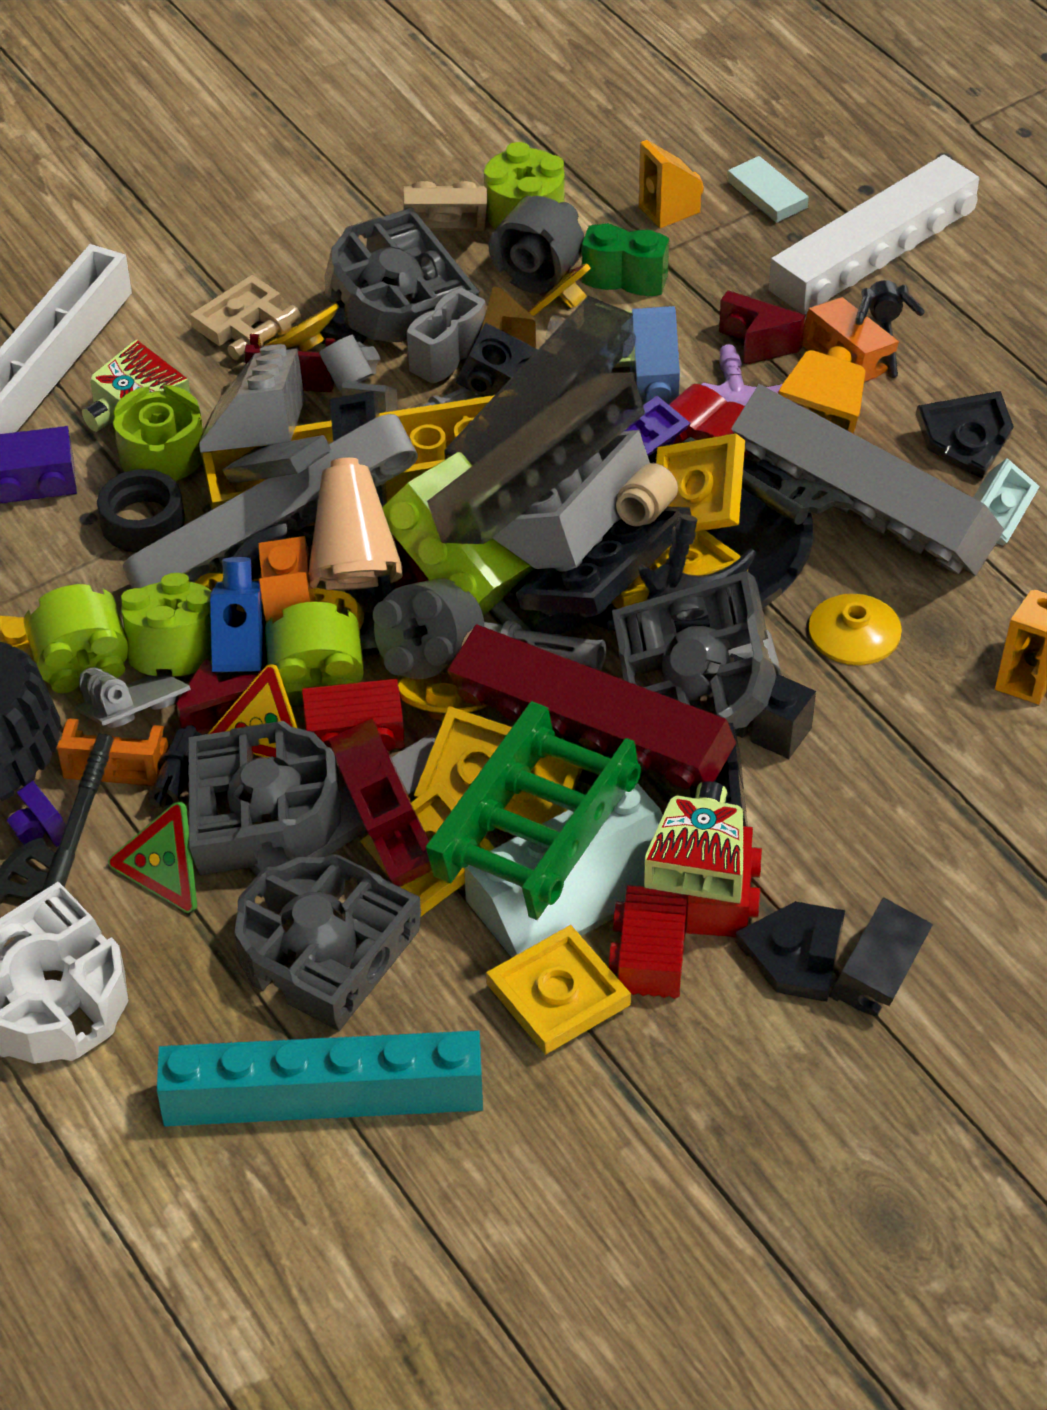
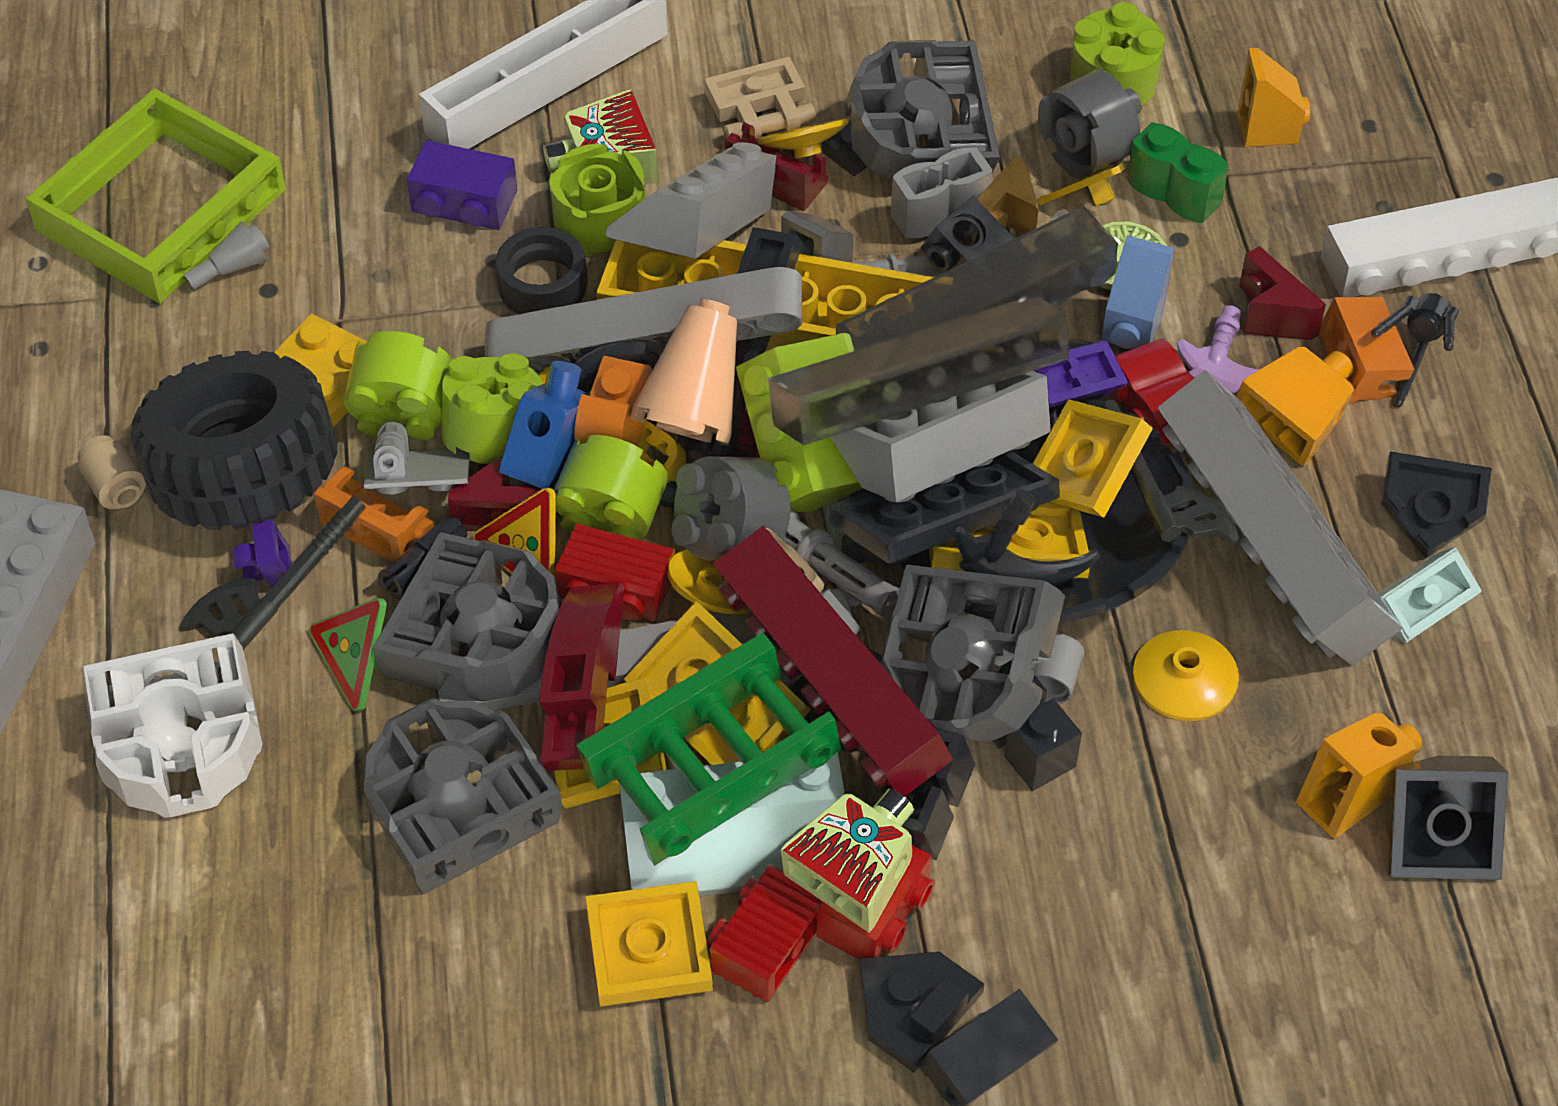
camera: 25 degrees right, 5 degrees up
teal brick [157,1030,483,1127] -> none
dark grey tile [222,435,331,484] -> none
light grey piece [319,335,380,392] -> none
tan plate [403,181,487,231] -> none
tan brick [616,463,678,526] -> none
light aqua tile [727,156,809,223] -> none

